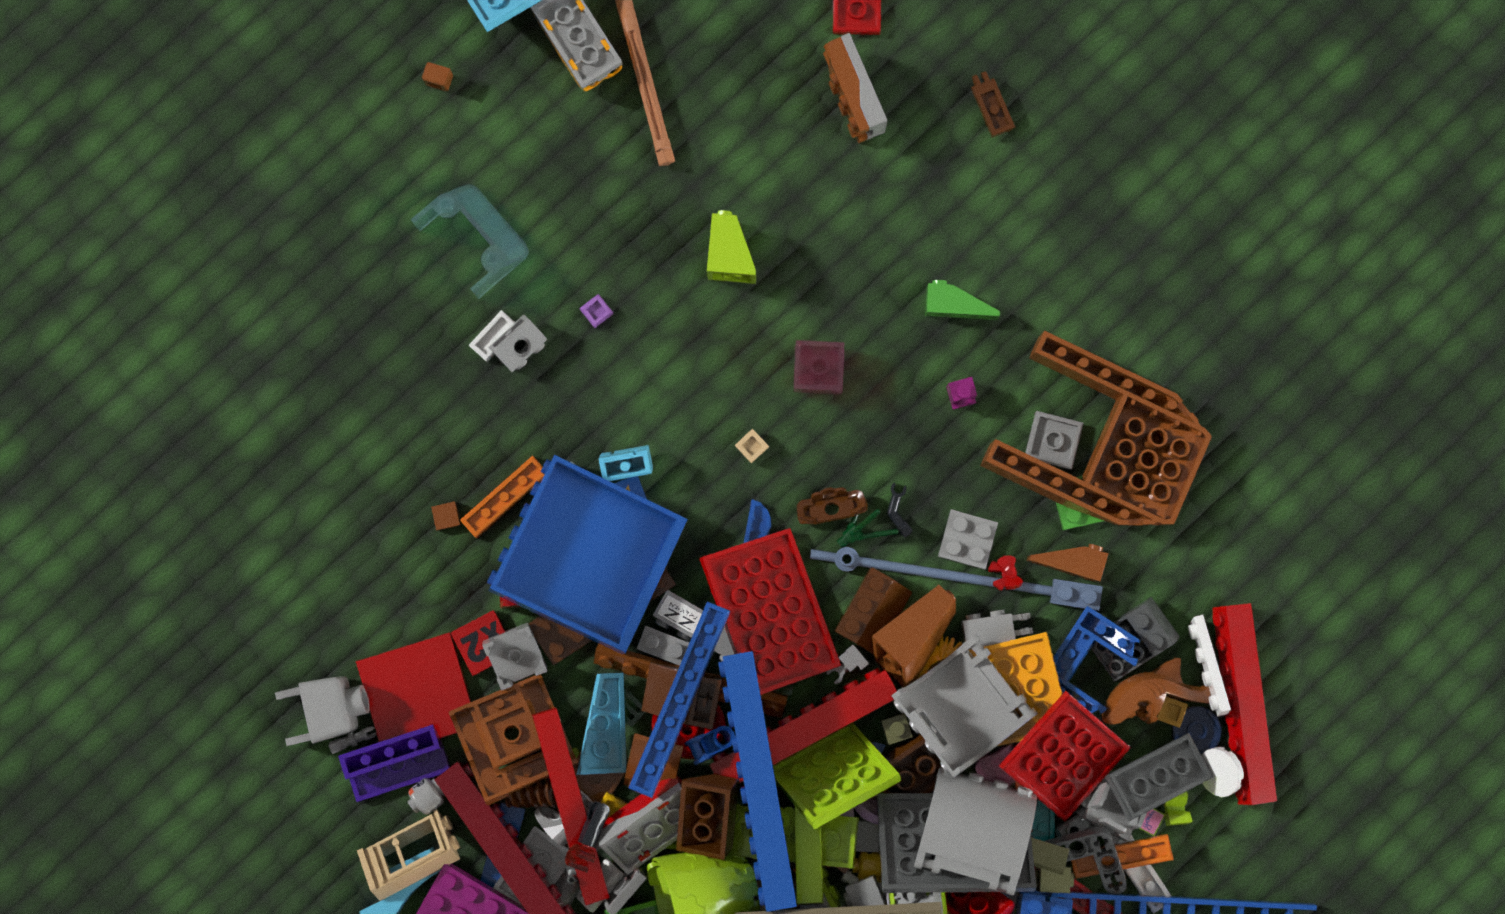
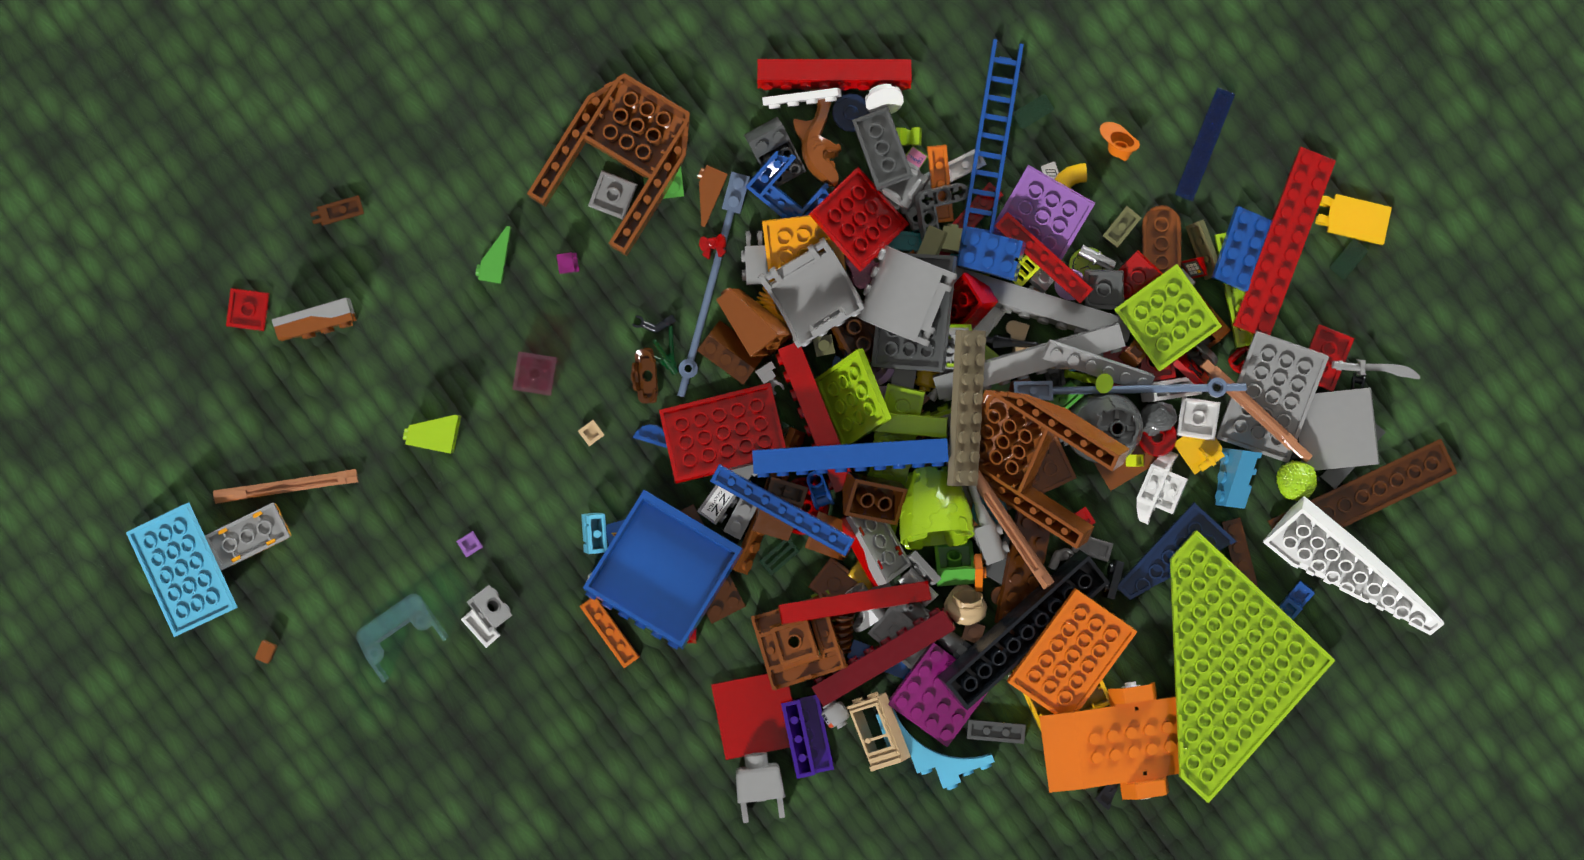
camera: 90 degrees left, 5 degrees up
light grey piece [328,726,377,754] -> none
dark orange tile [431,501,461,531] -> none
red tile [451,610,506,676] -> none
light grey panel [482,622,547,691] -> none
piece [565,801,610,873] -> none
medium azure wing [577,673,626,775] -> none
light grey plate [938,509,998,570] -> none
pearl gold tile [1157,697,1188,728] -> none

